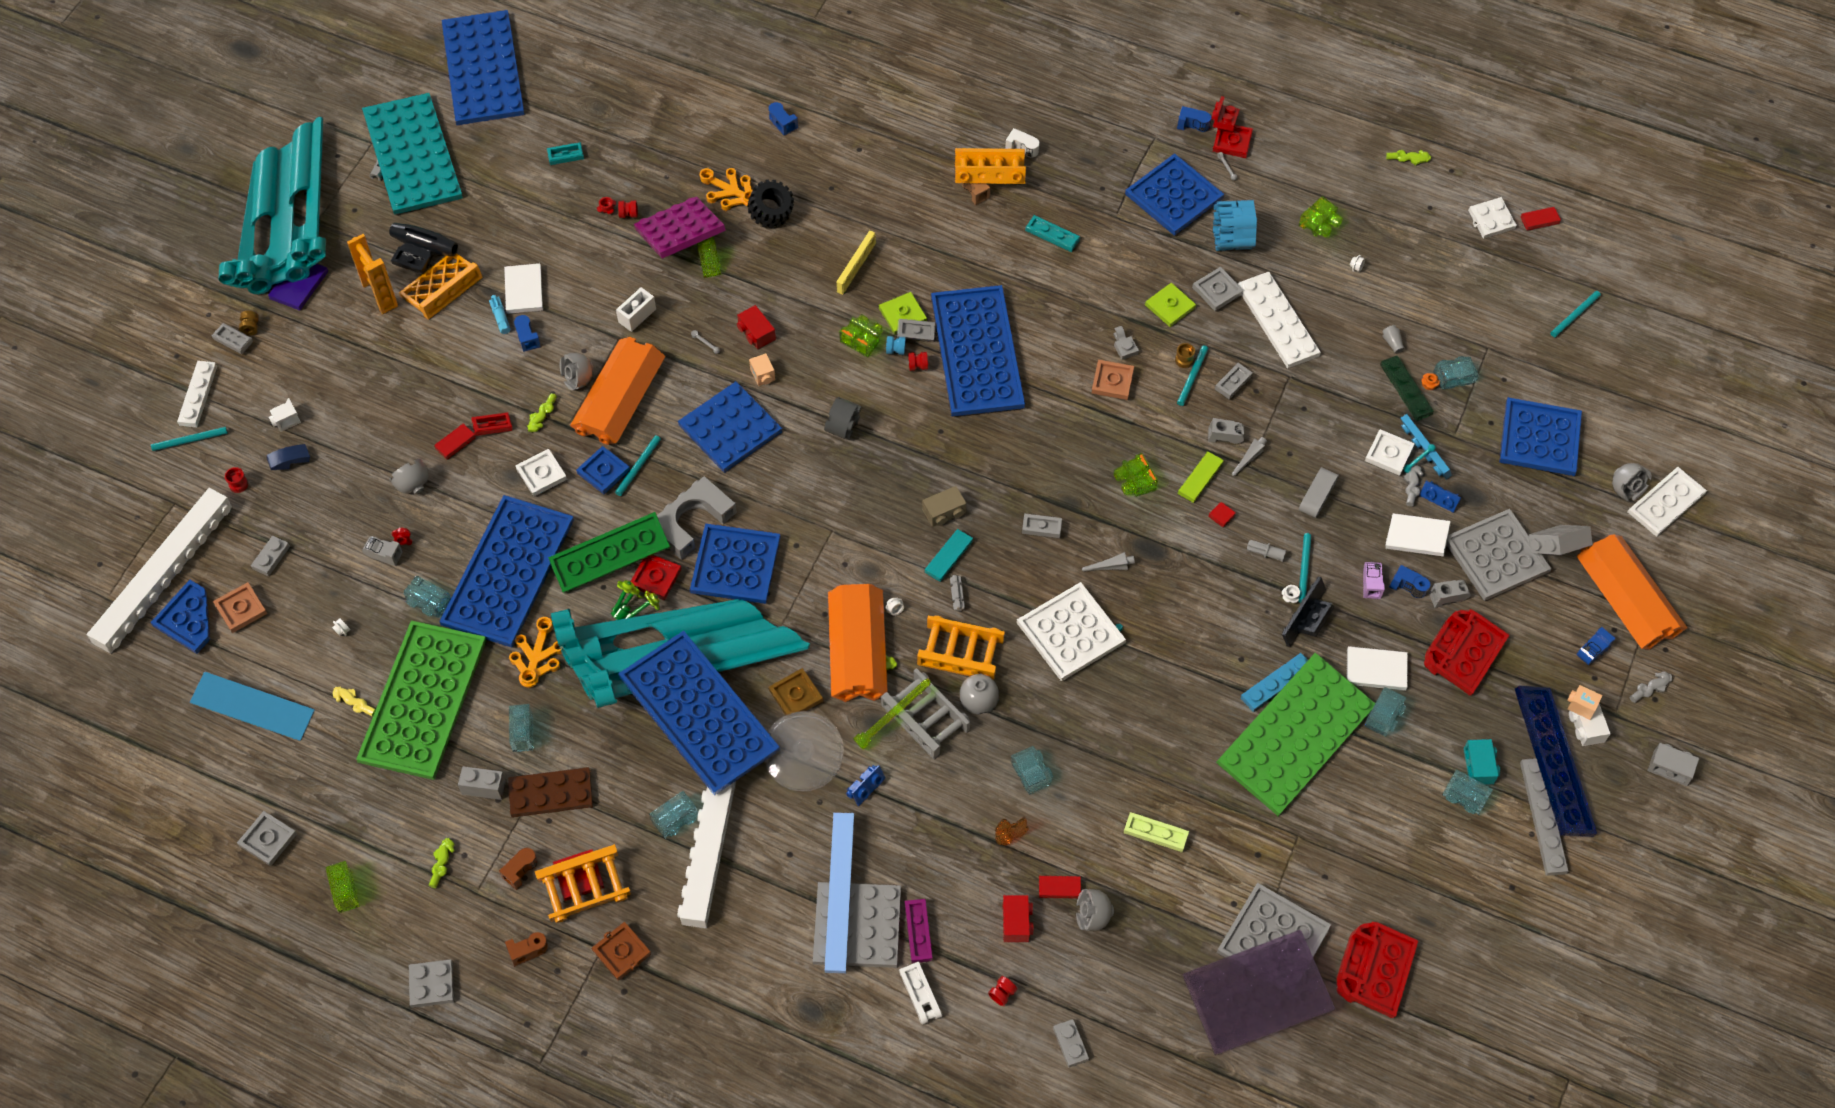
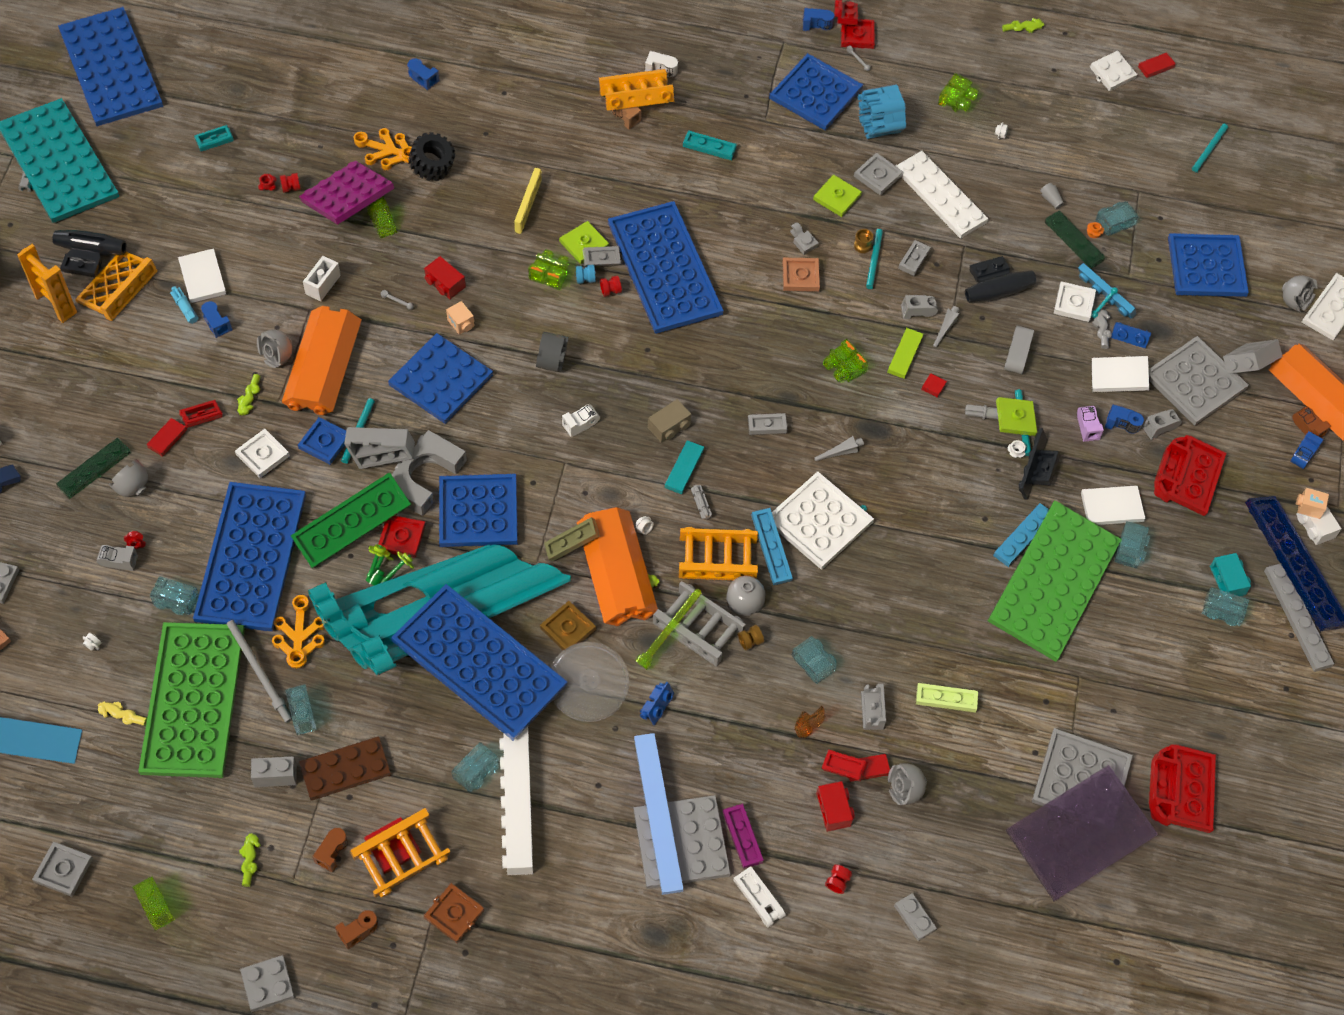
camera: 15 degrees left, 0 degrees up
none -> clear green plate [56,437,131,499]
none -> light grey bar [227,620,293,723]
none -> light grey wedge [344,427,415,469]
none -> olive plate [544,517,600,561]
none -> white leg [562,405,600,437]
none -> pearl gold wheel [738,625,764,651]
none -> dark azure plate [751,508,793,585]
none -> red tile [822,750,868,782]
none -> light grey hinge [861,684,886,730]
none -> black plate [965,256,1037,303]
none -> lime plate [996,397,1037,436]
none -> dark orange leg [1293,407,1331,438]

